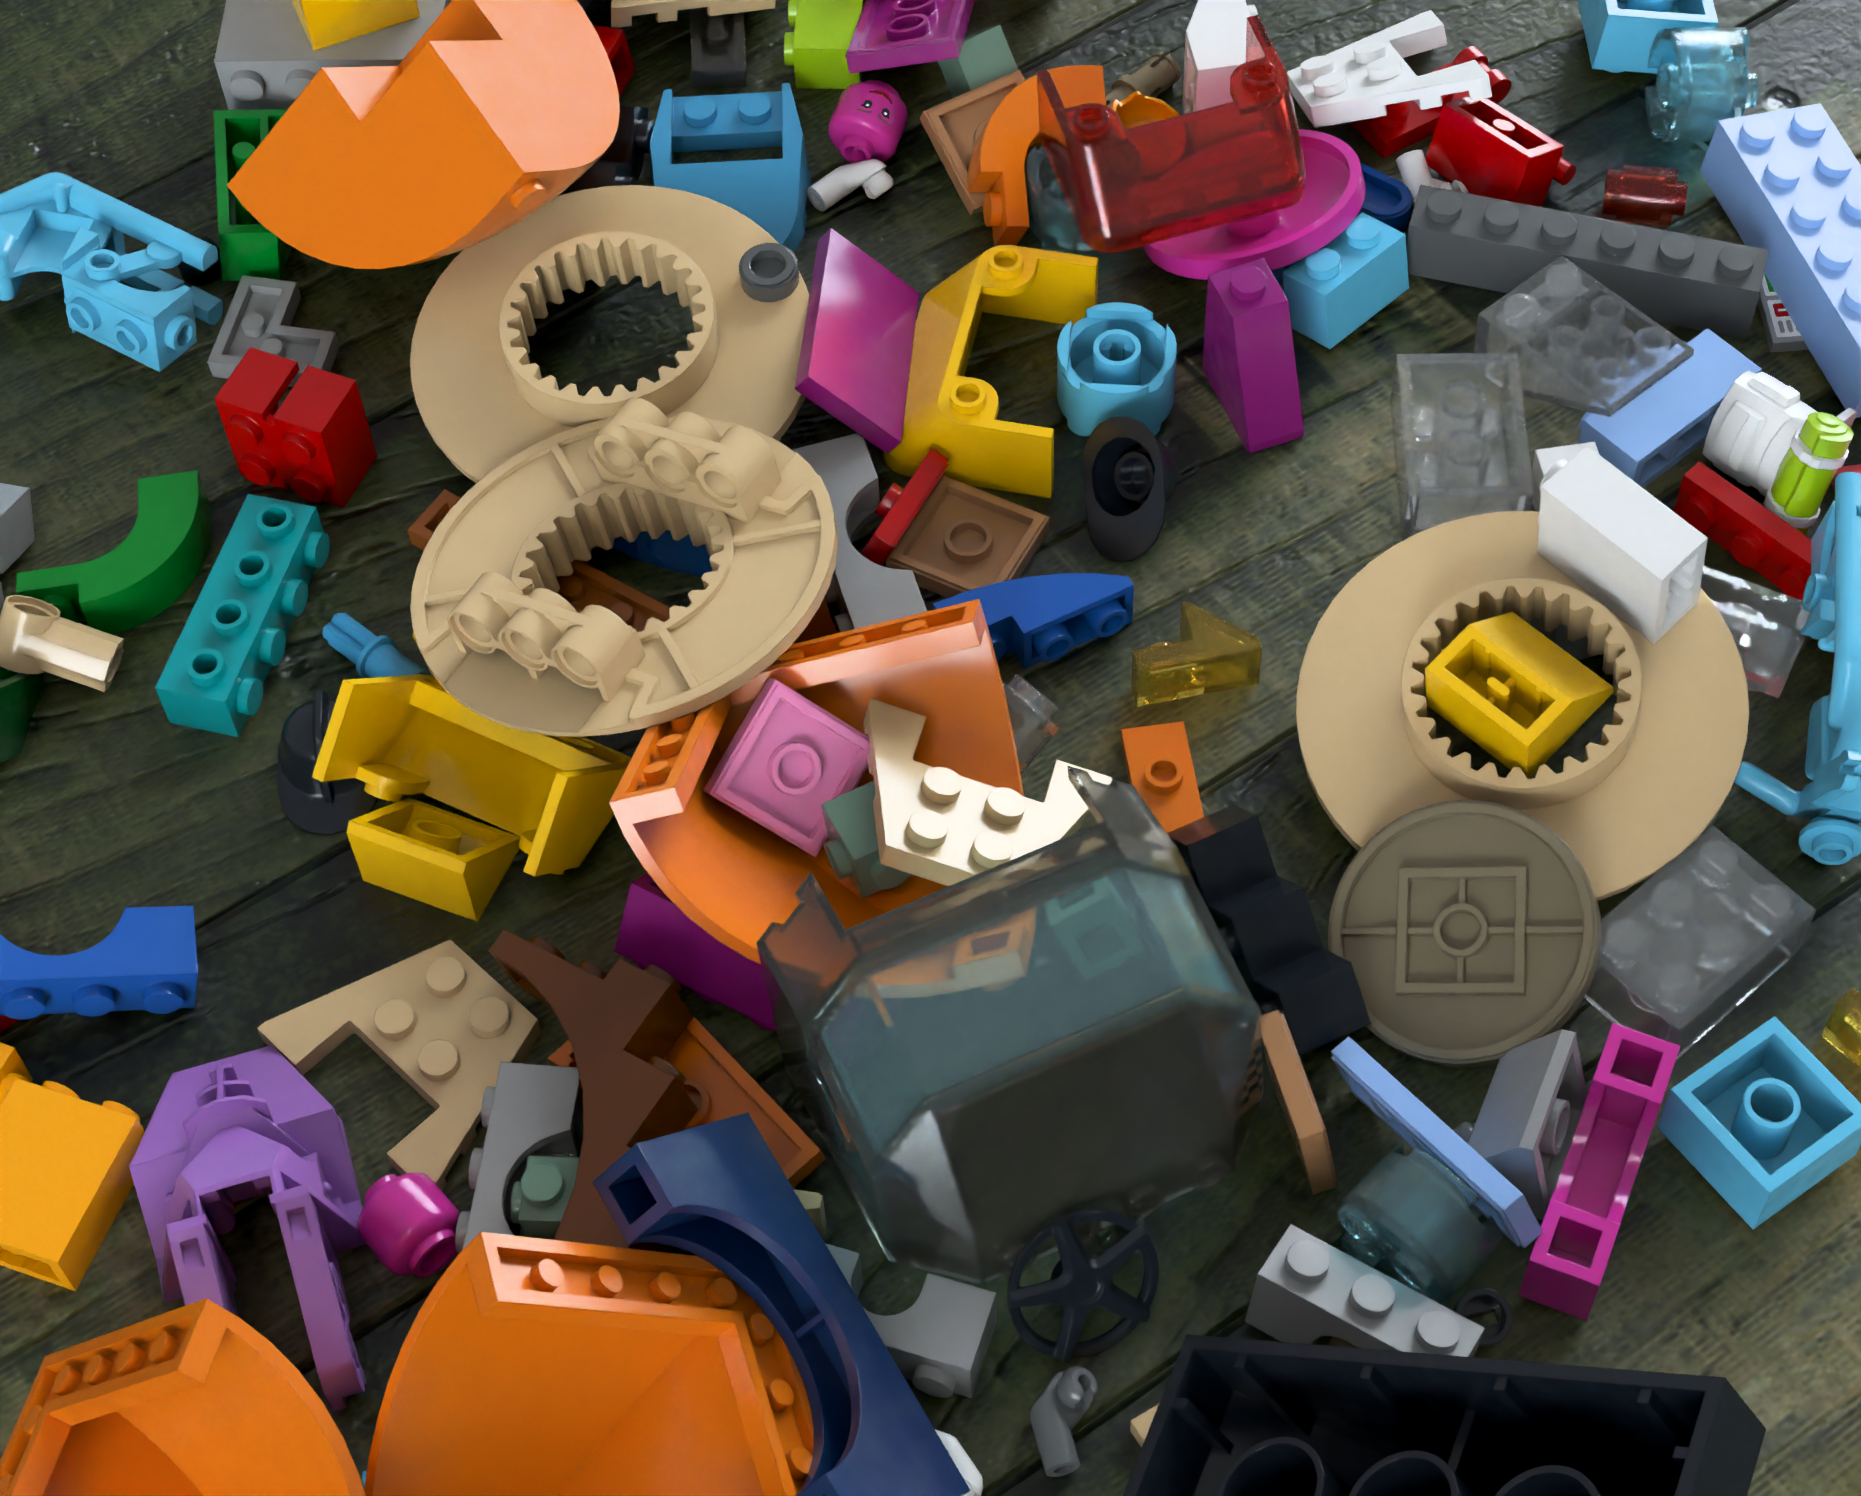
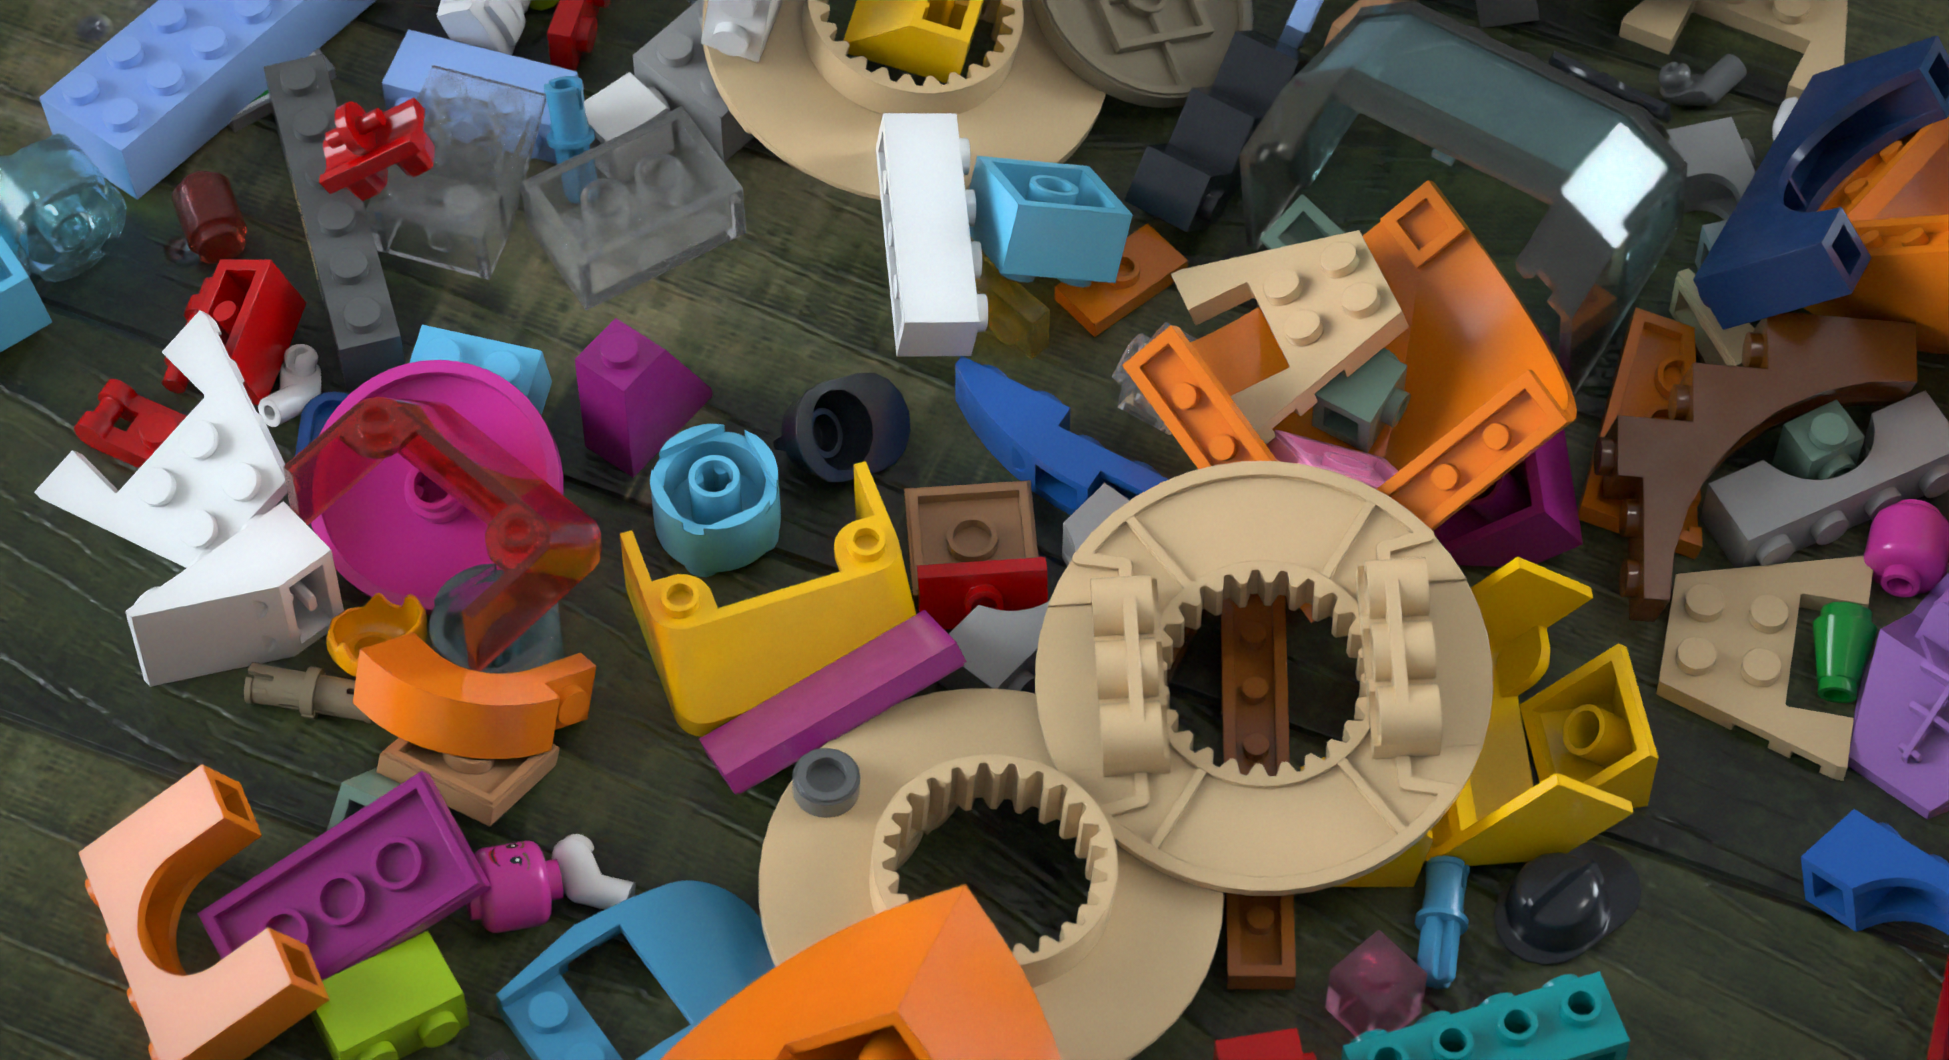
camera: 125 degrees left, 0 degrees up
none -> red hips [319,98,435,202]
none -> dark azure axle [544,76,596,199]
none -> white brick [876,113,988,357]
none -> medium azure brick [969,156,1133,287]
none -> clear pink brick [1326,930,1427,1037]
none -> green cone [1813,602,1878,703]

